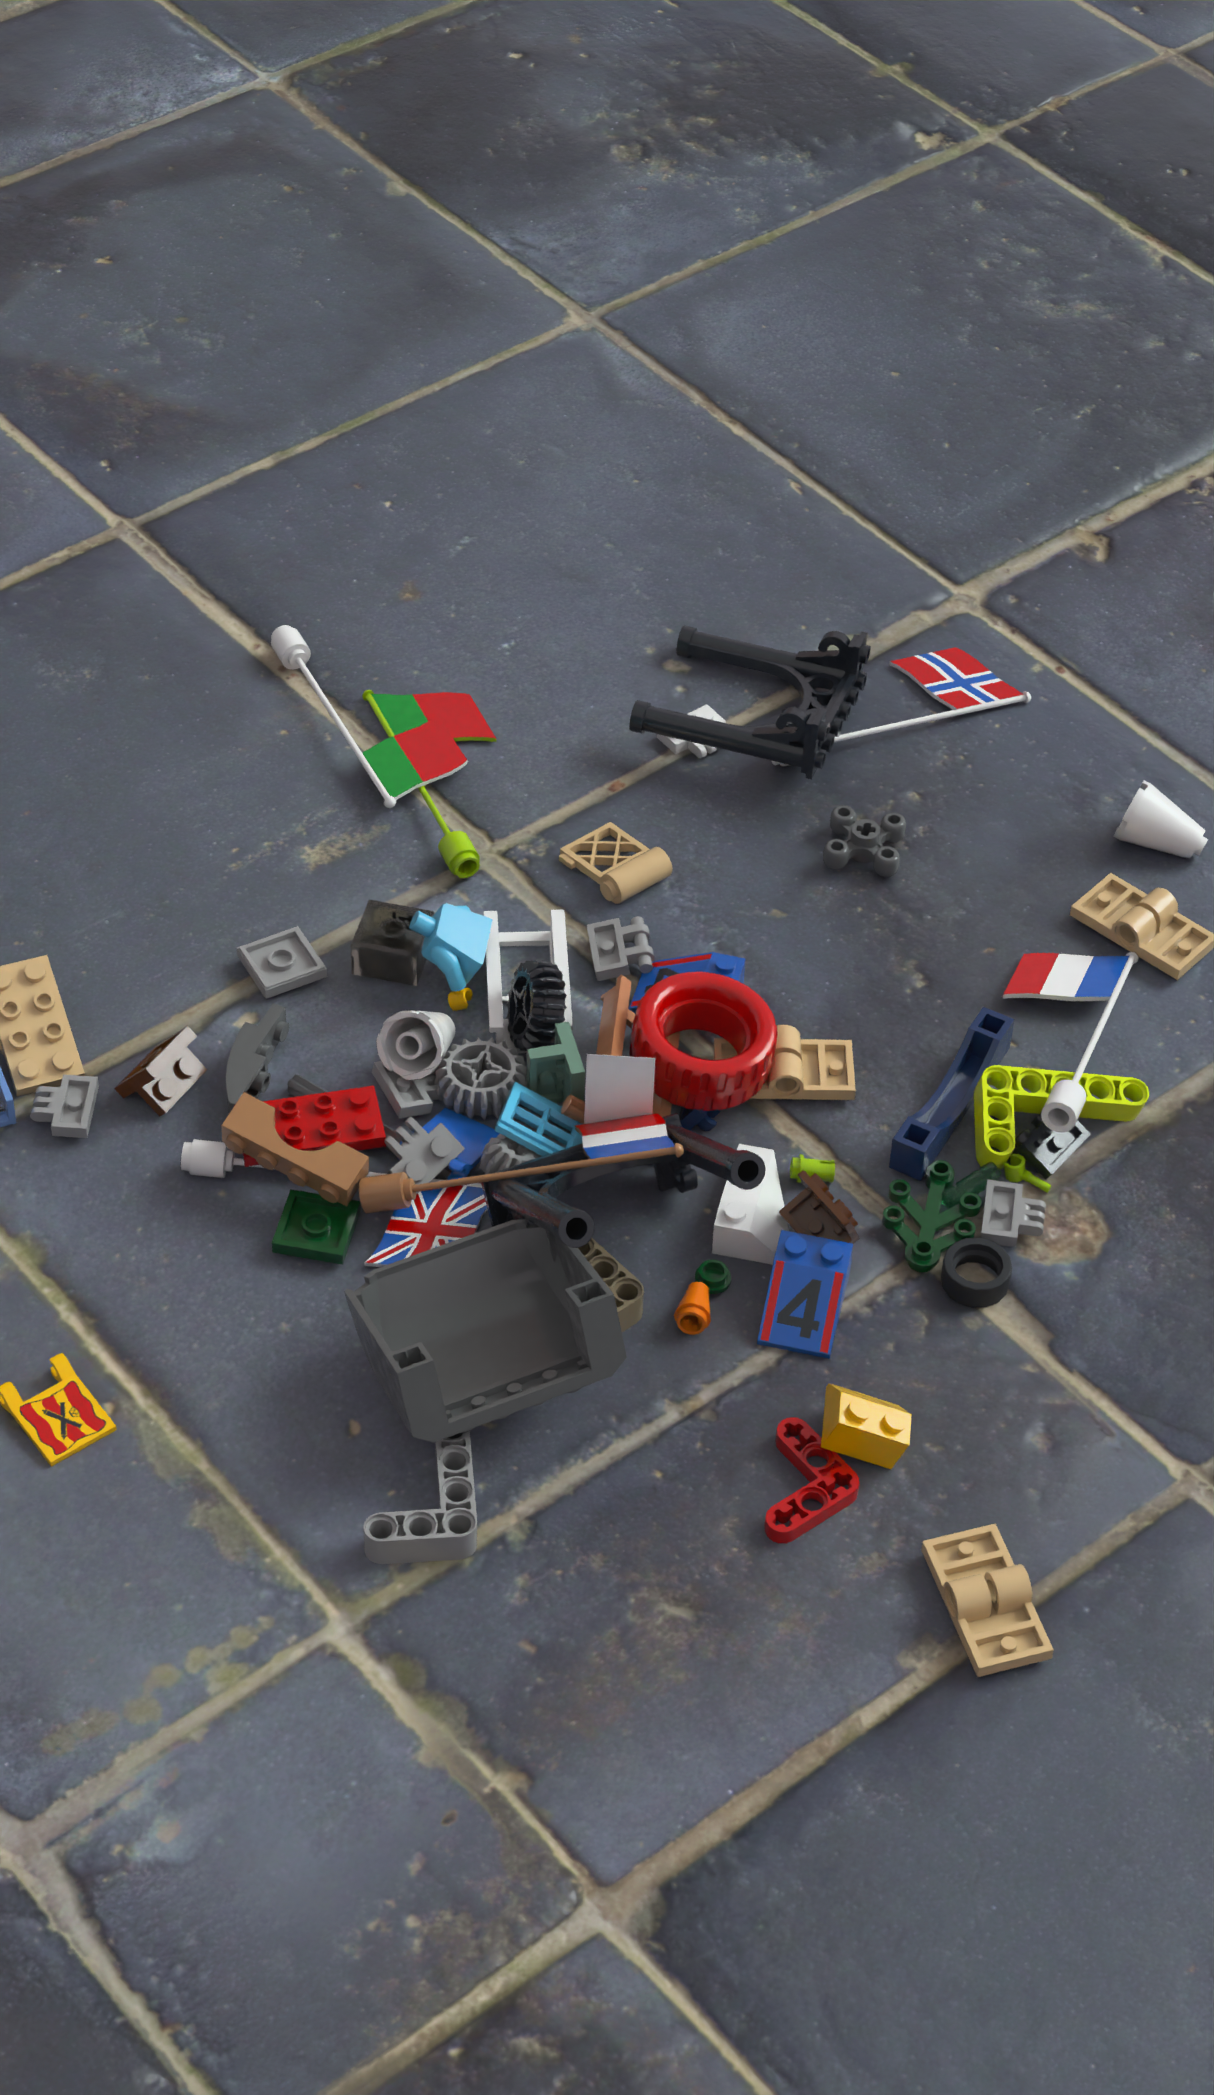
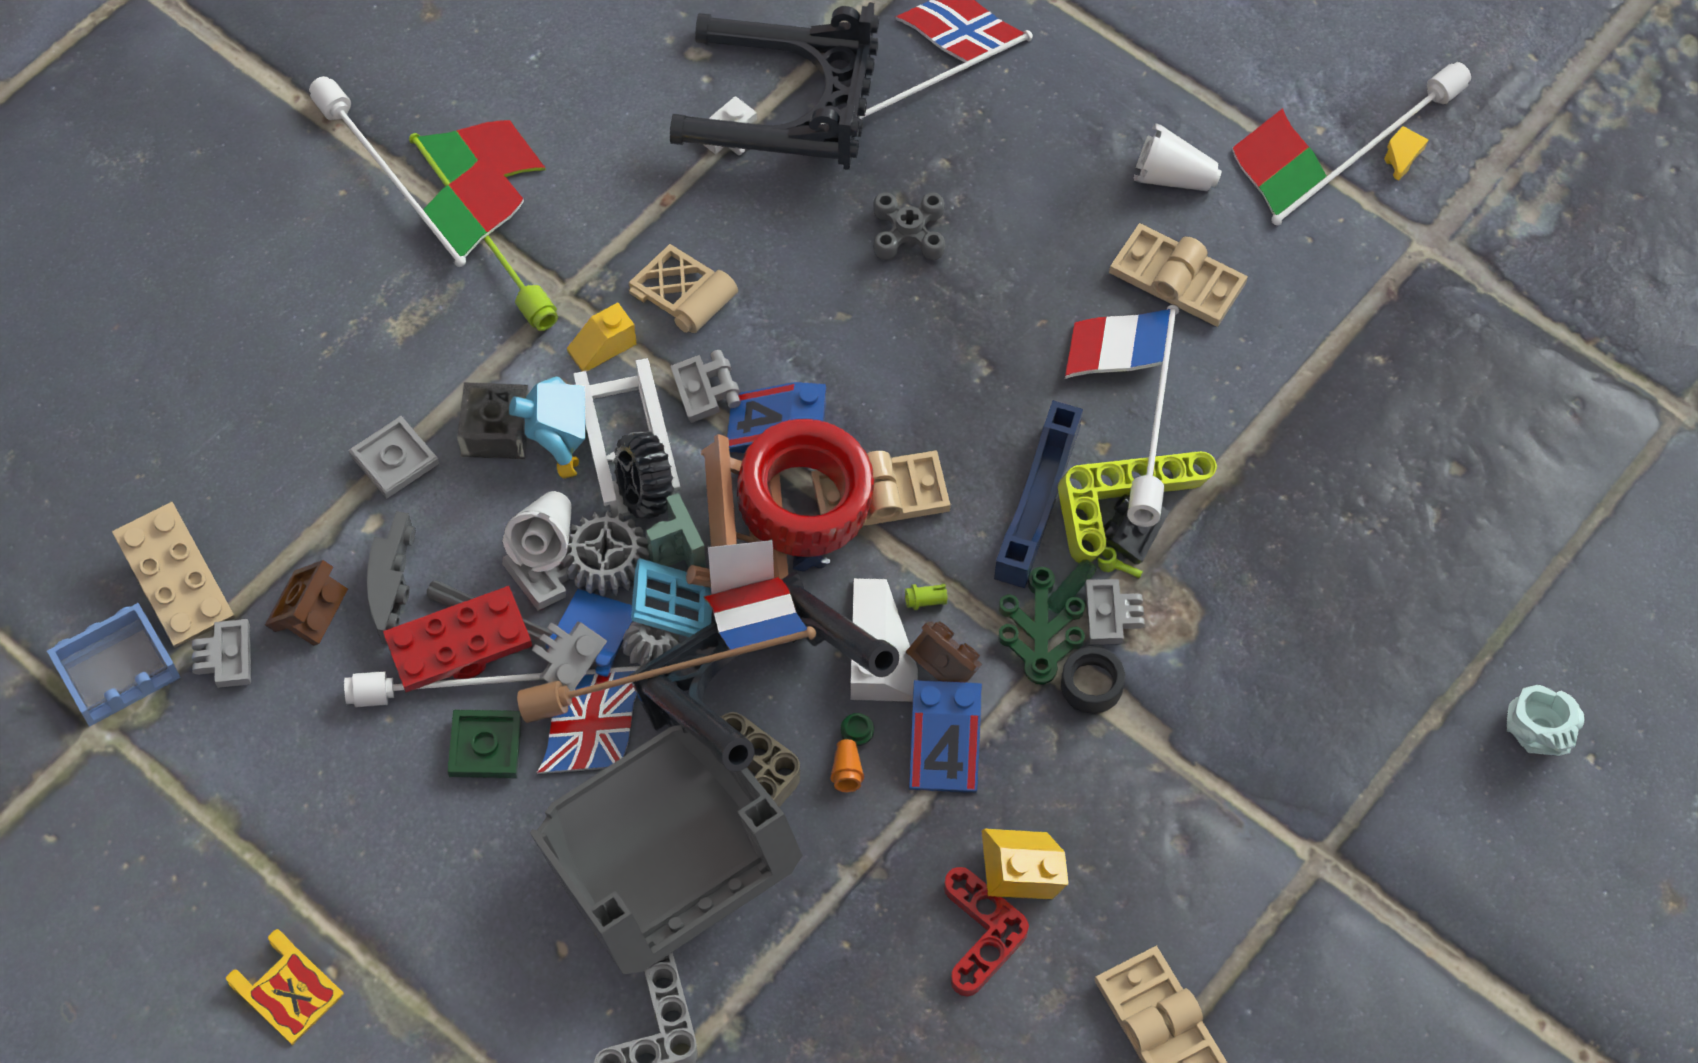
camera: 10 degrees left, 15 degrees up
medium nougat arch [221,1092,369,1206] -> none
none -> yellow slope [567,302,637,372]

